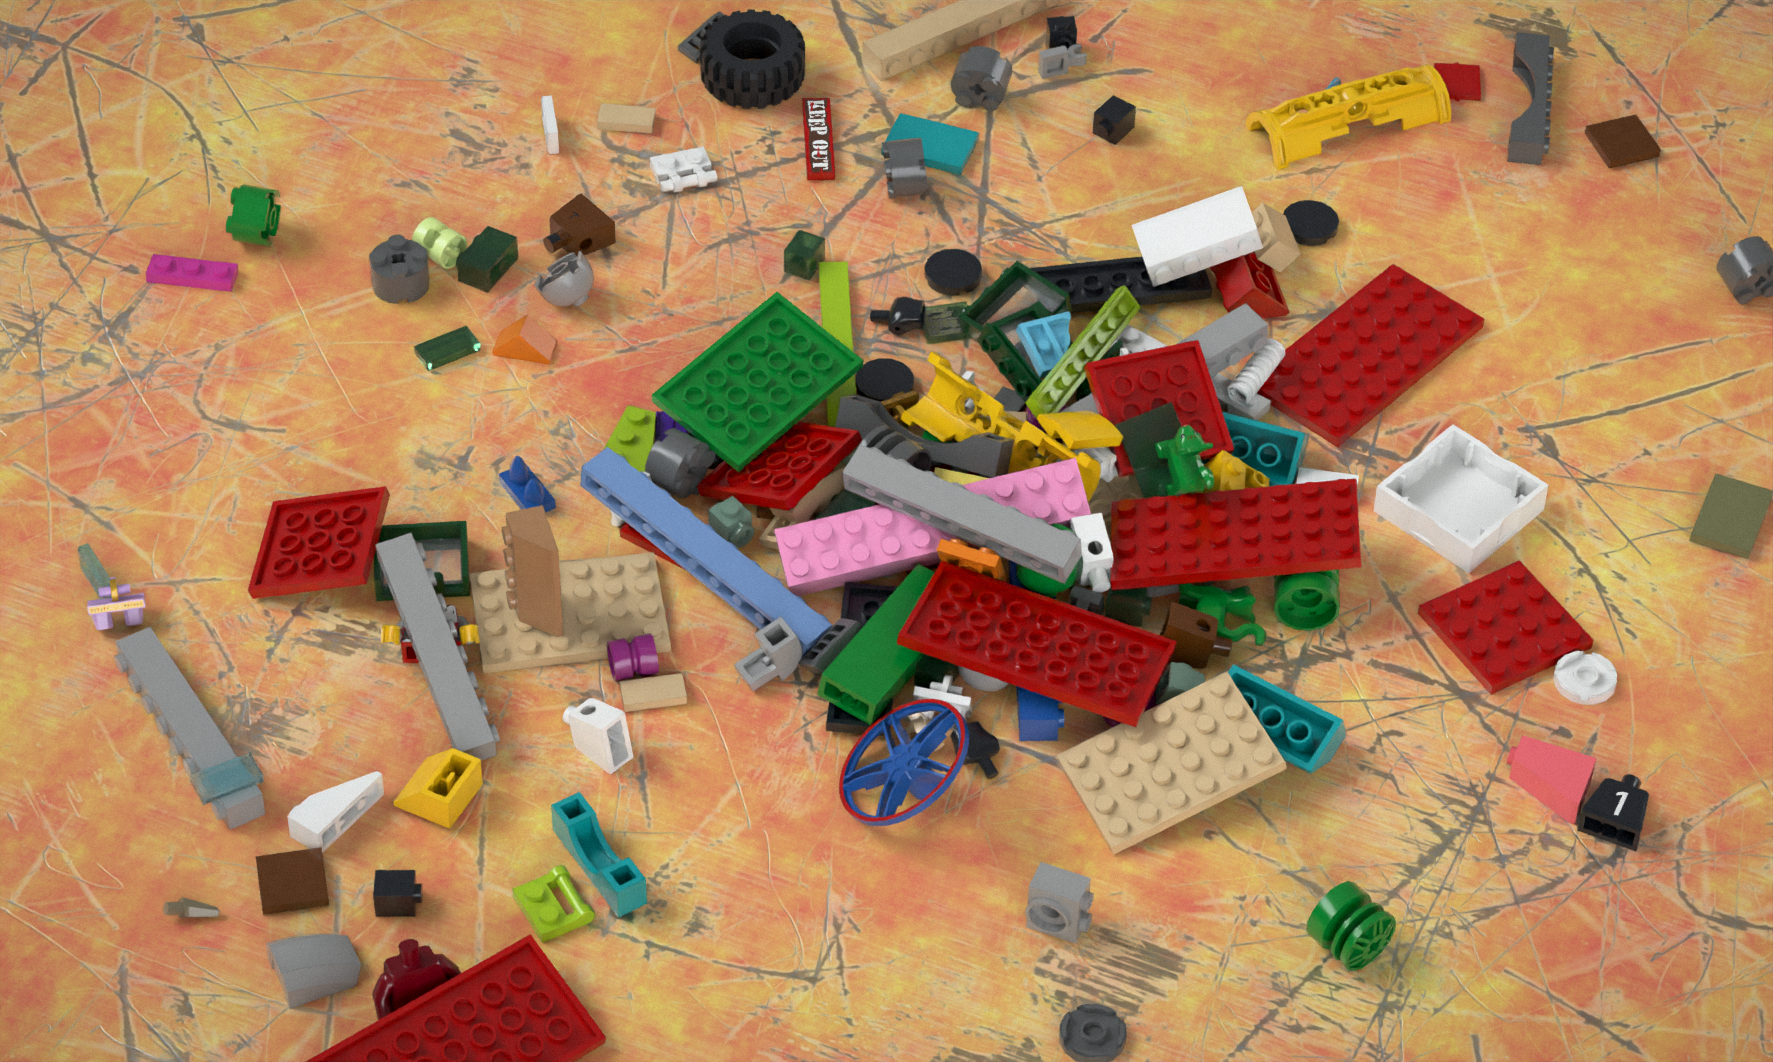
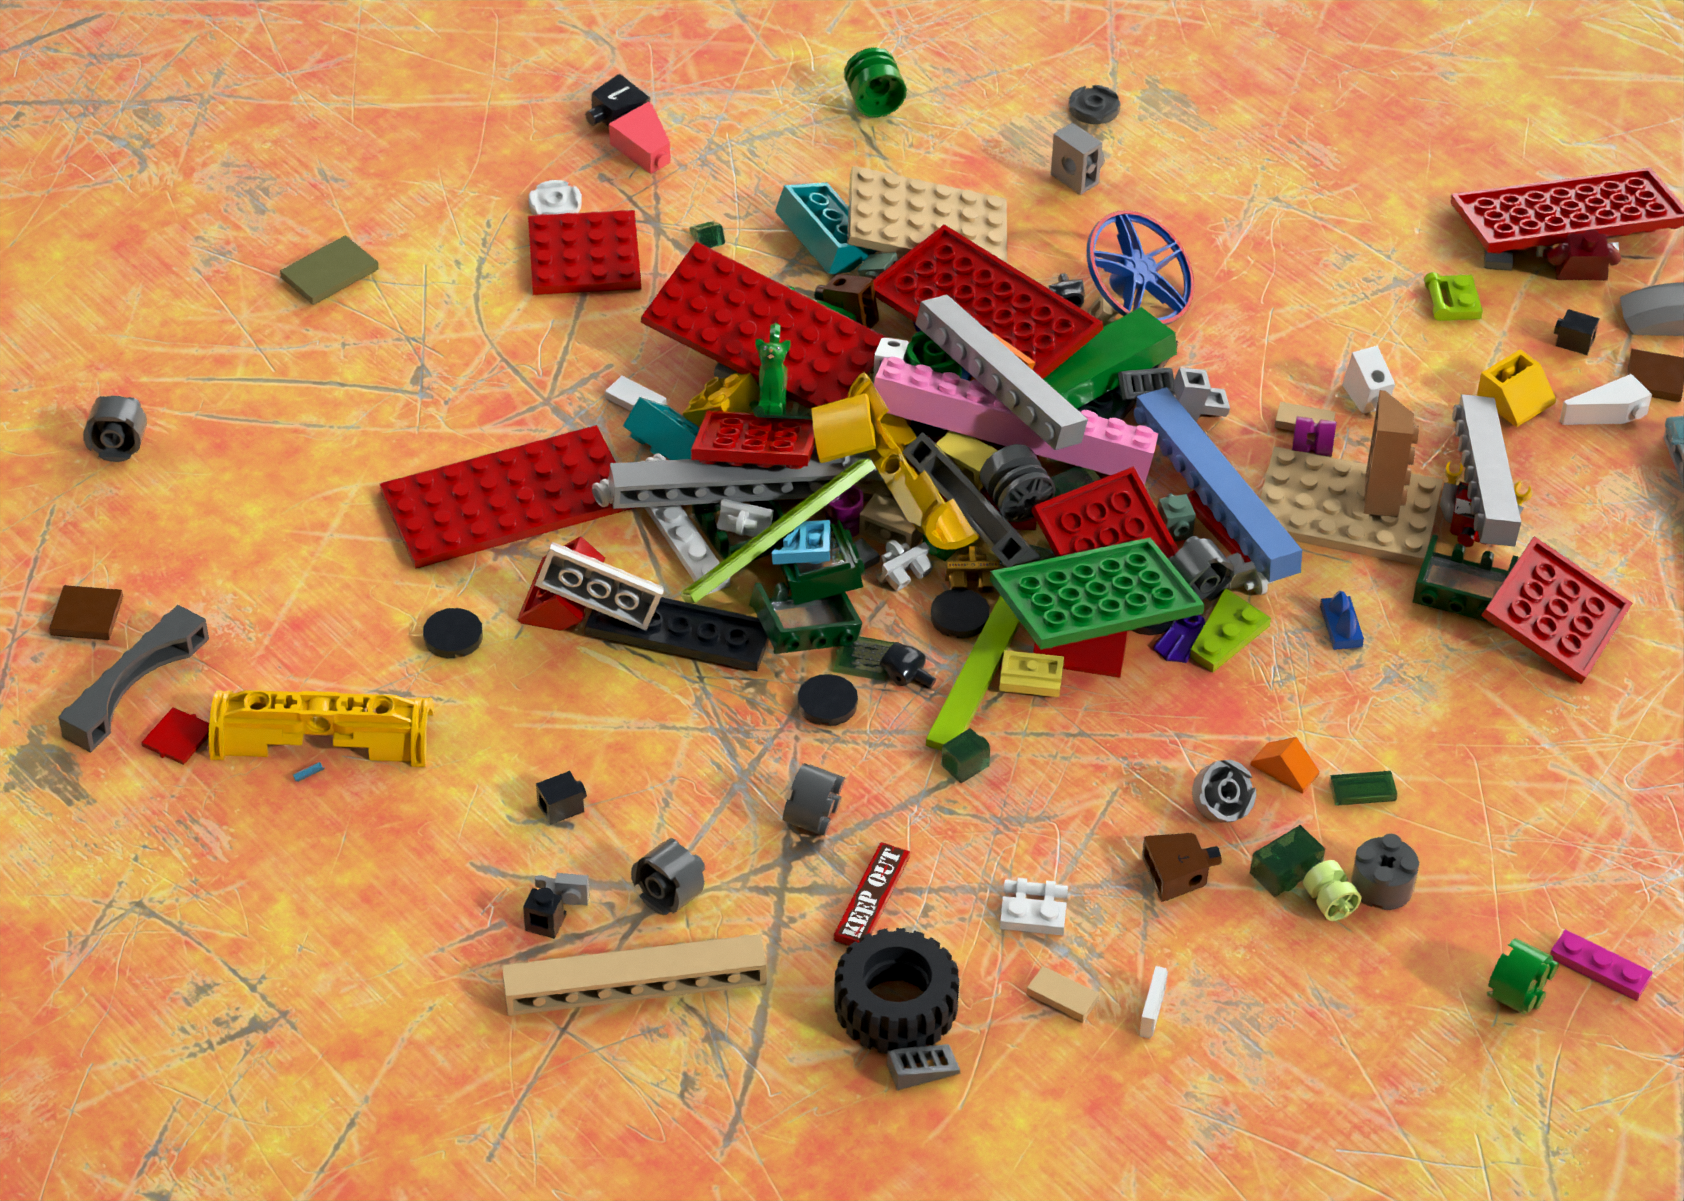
camera: 155 degrees left, 0 degrees up
teal arch [551,792,647,917] -> none
teal tile [881,113,979,175] -> none
tan brick [1251,203,1301,272] -> none
white tile [1374,424,1549,573] -> none
none -> clear green slope [689,221,725,248]

